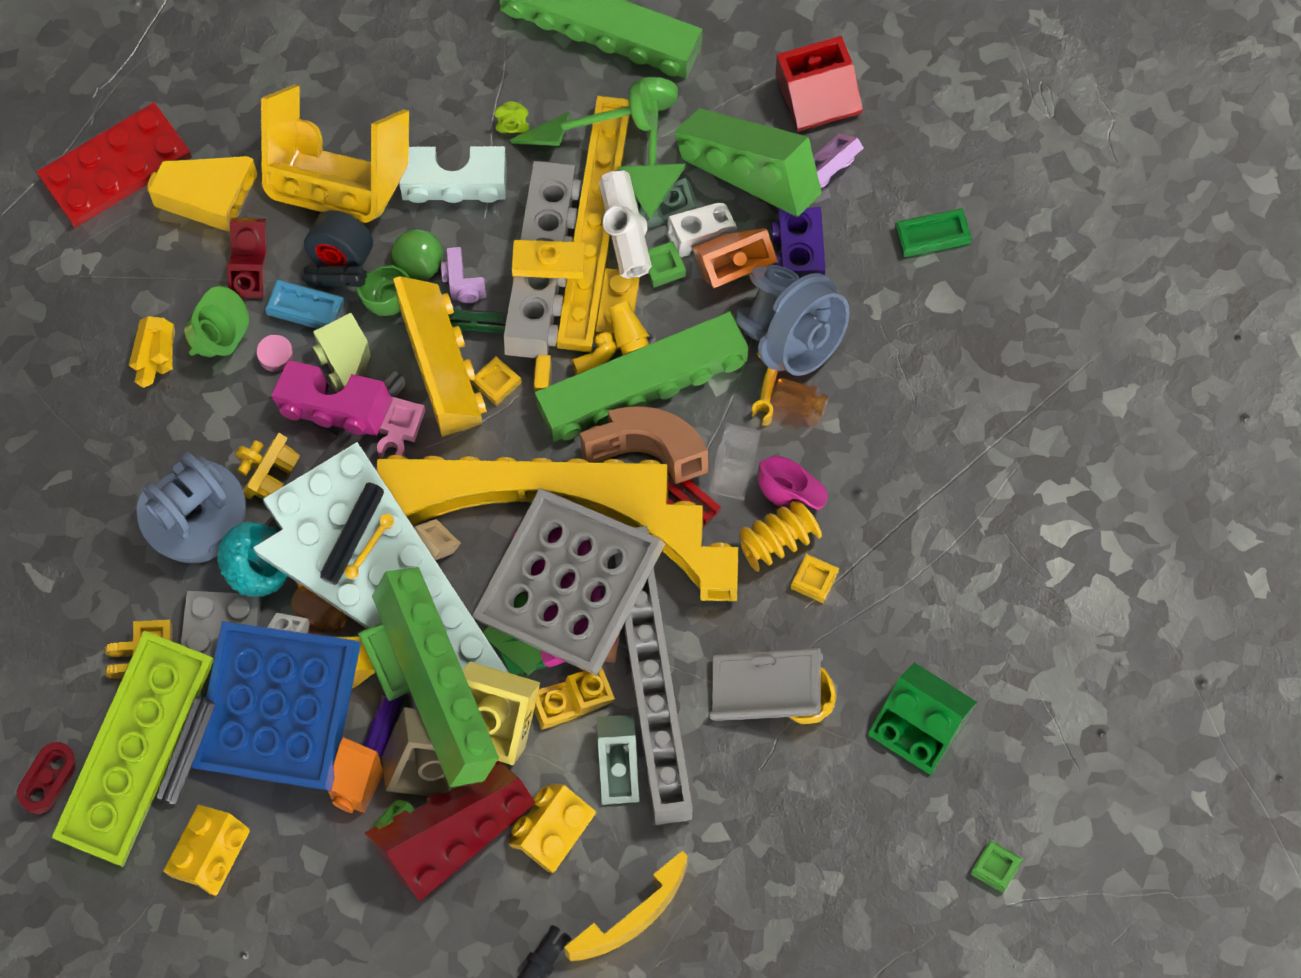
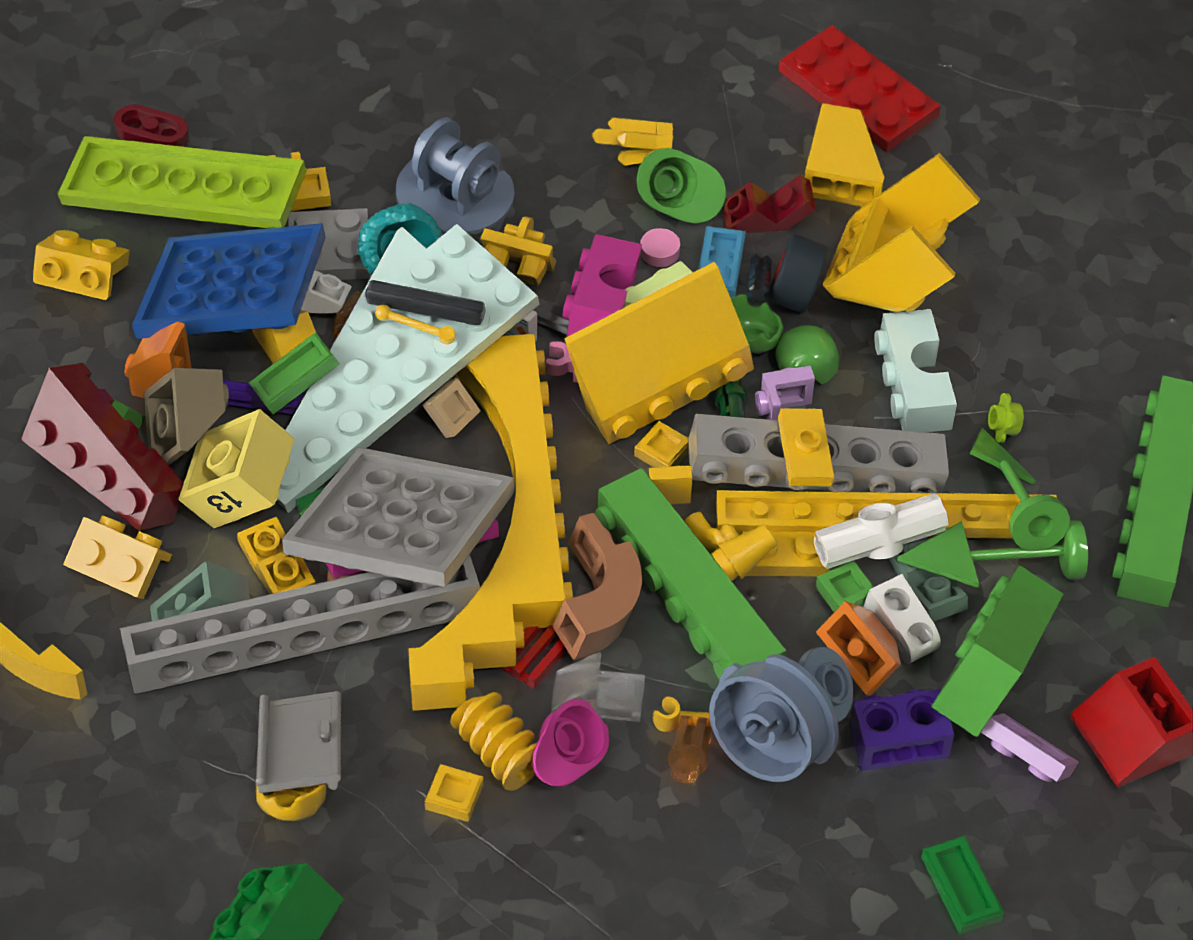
camera: 80 degrees right, 15 degrees down
axle [156,696,215,804] -> none
bright green brick [372,567,499,787] -> none

